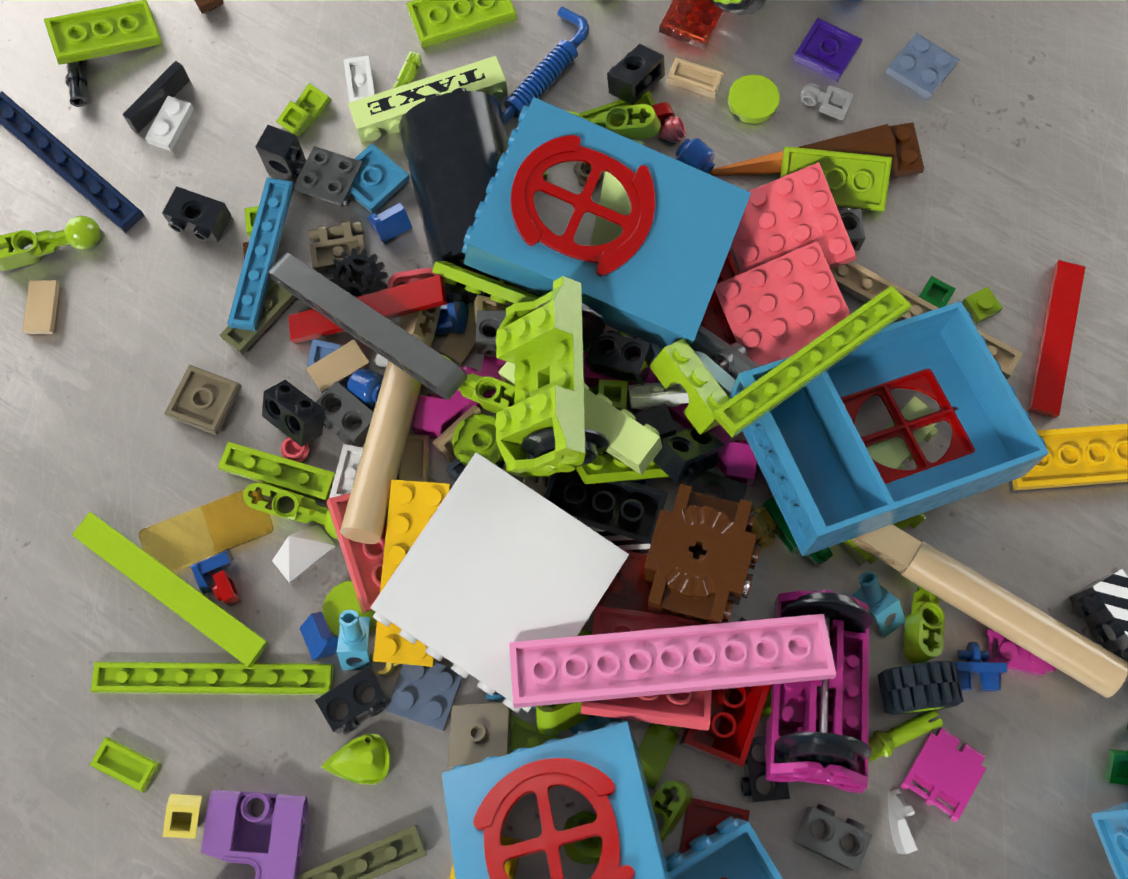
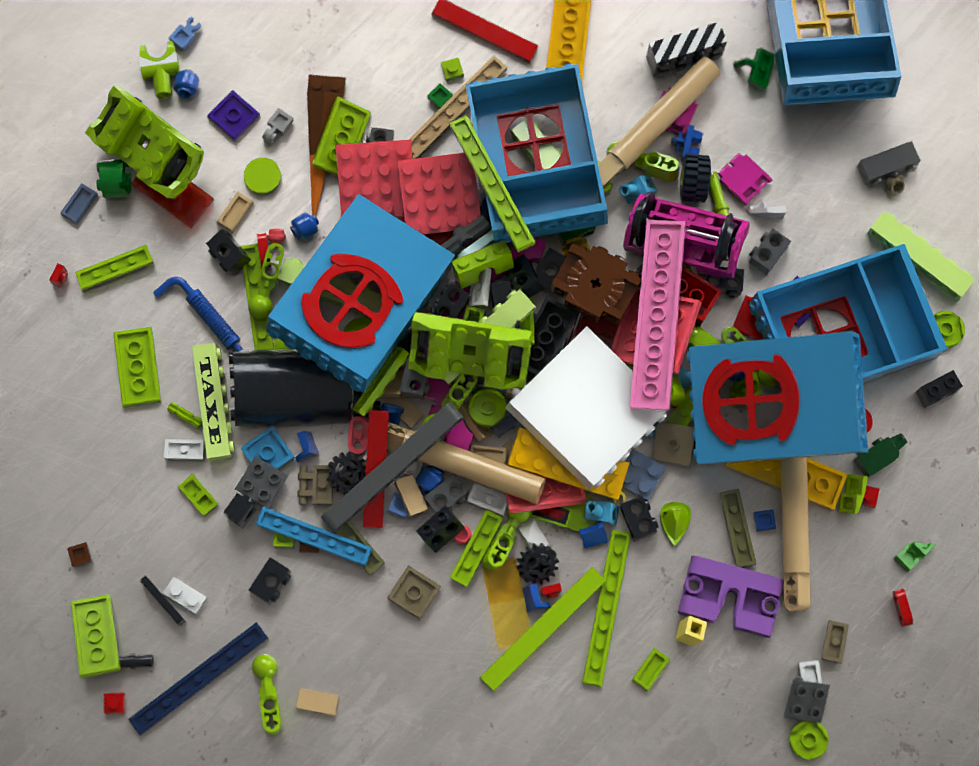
camera: 85 degrees left, 5 degrees up
sand blue plate [886,33,959,100] -> none
none -> red plate [104,693,125,714]
none -> black gear [516,543,559,585]
none -> slope [530,506,573,529]

